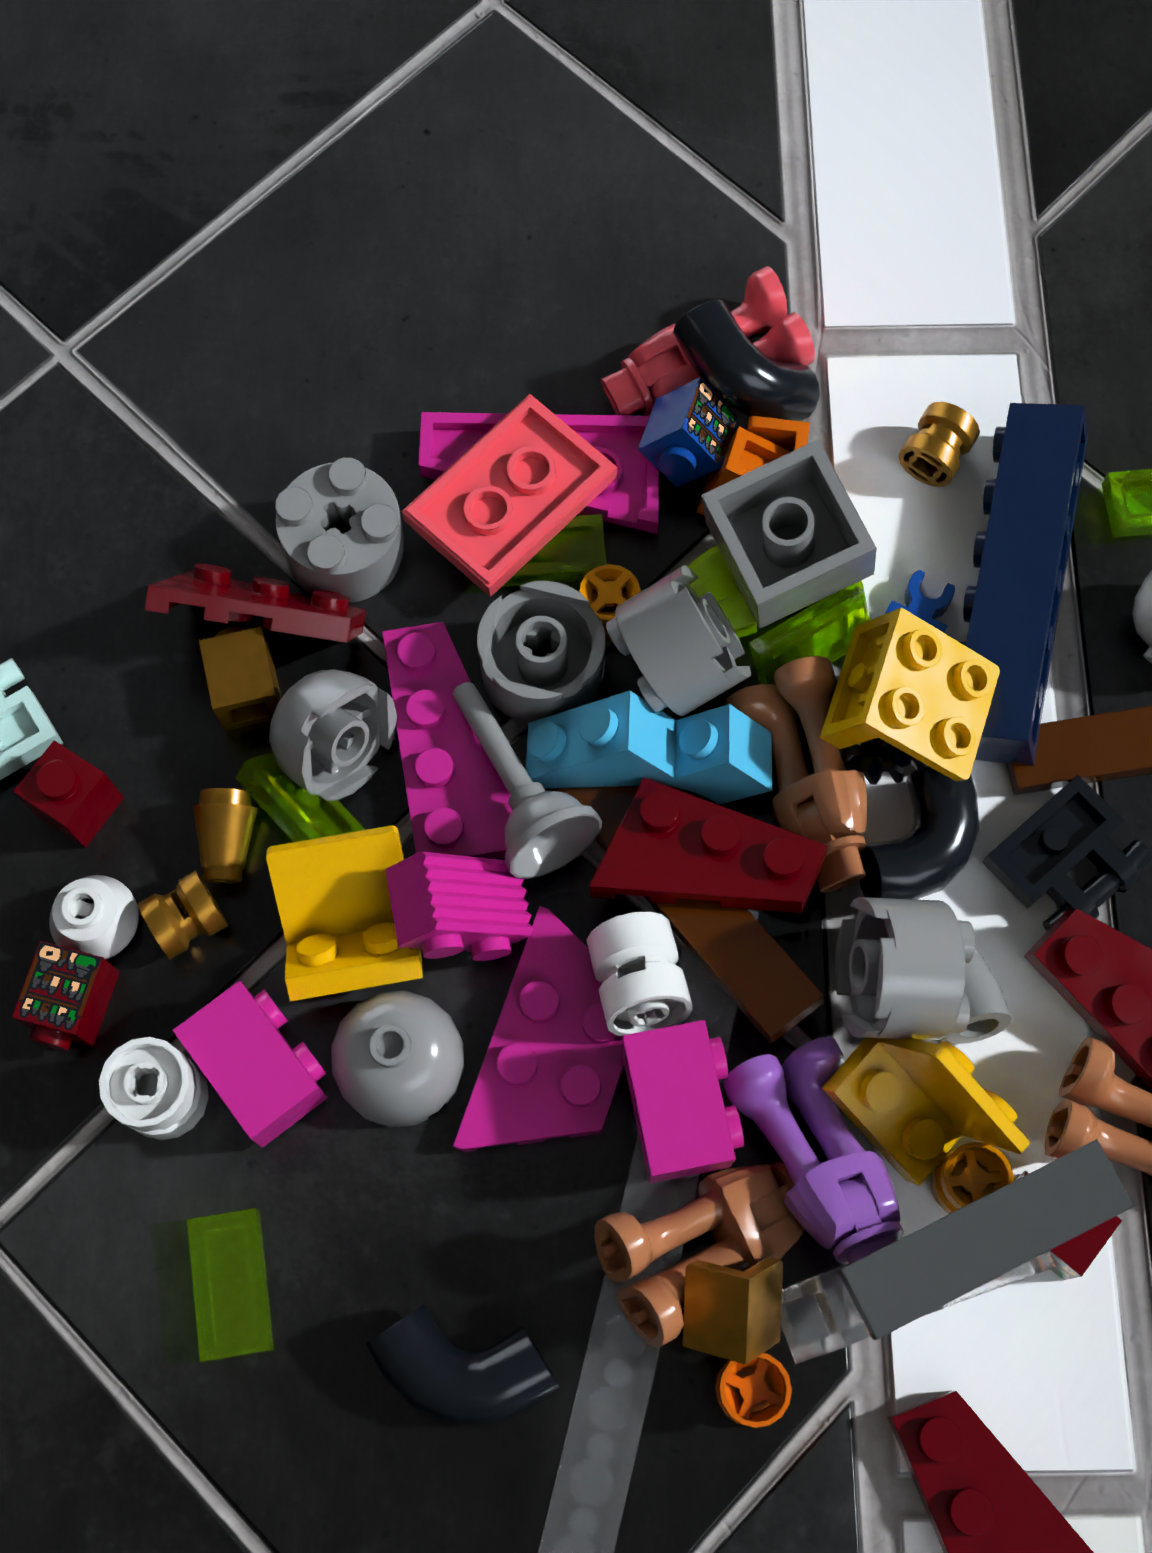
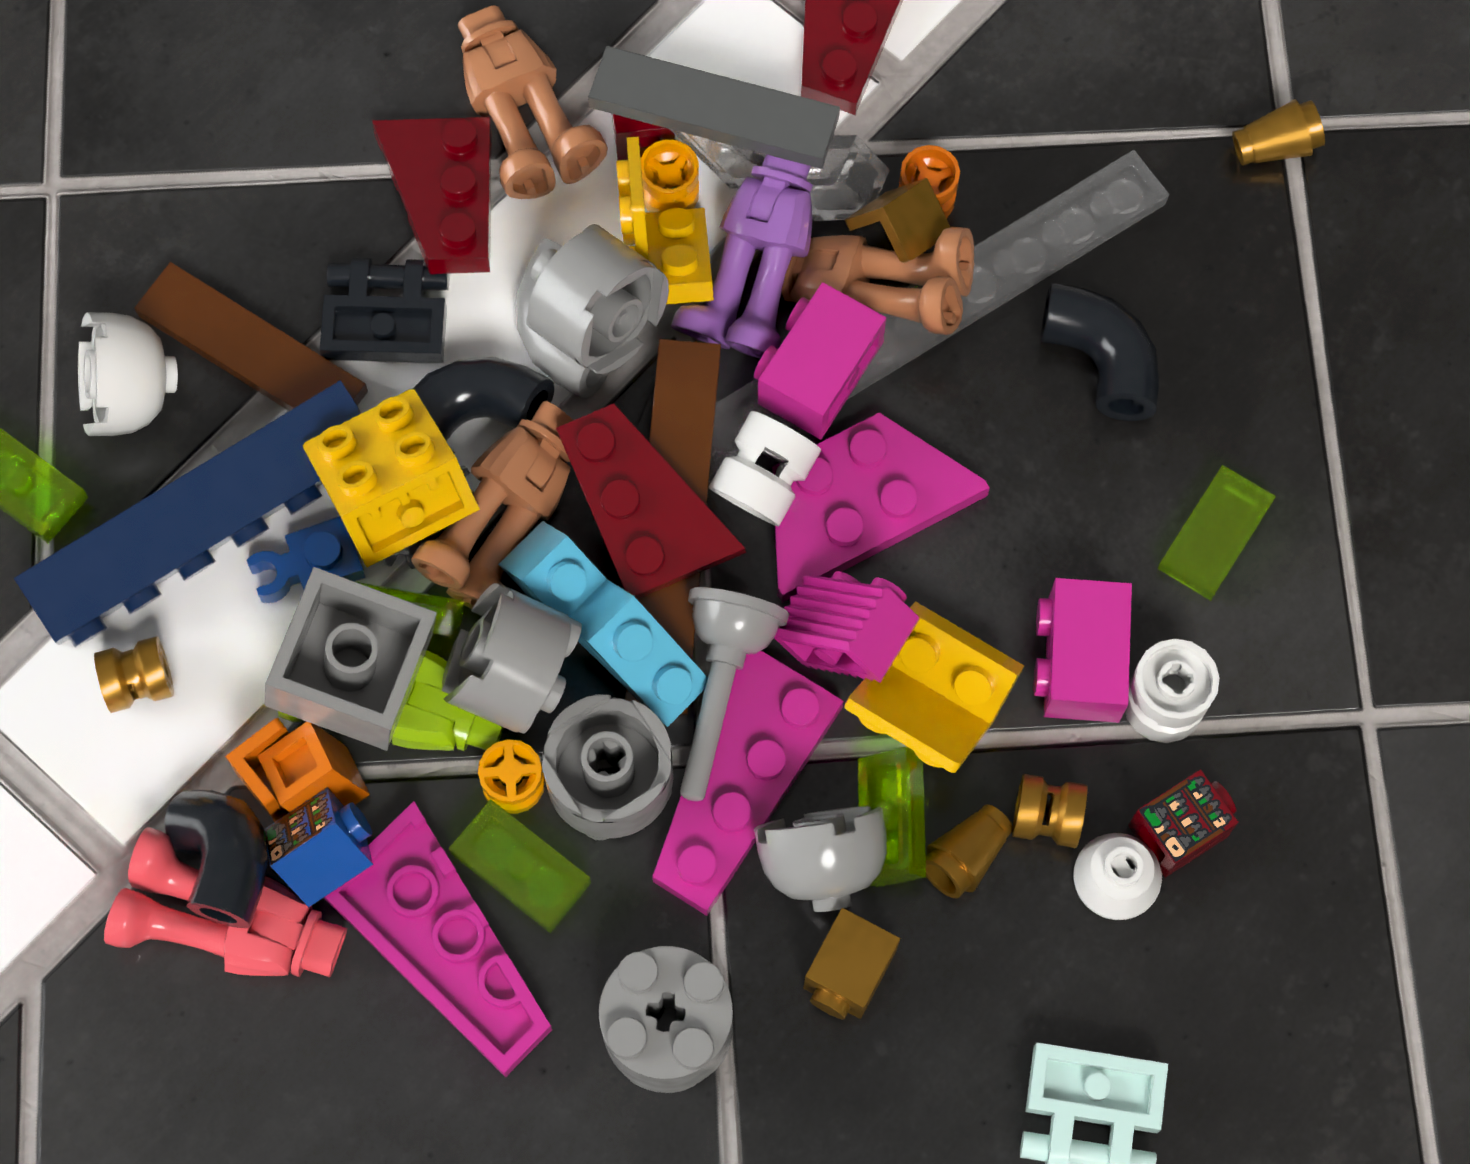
camera: 140 degrees left, 0 degrees up
dark red brick [13,740,124,848] -> none
dark red wing [145,564,367,643] -> none
light grey cylinder [331,990,465,1127] -> none
coral tile [402,394,617,597] -> none

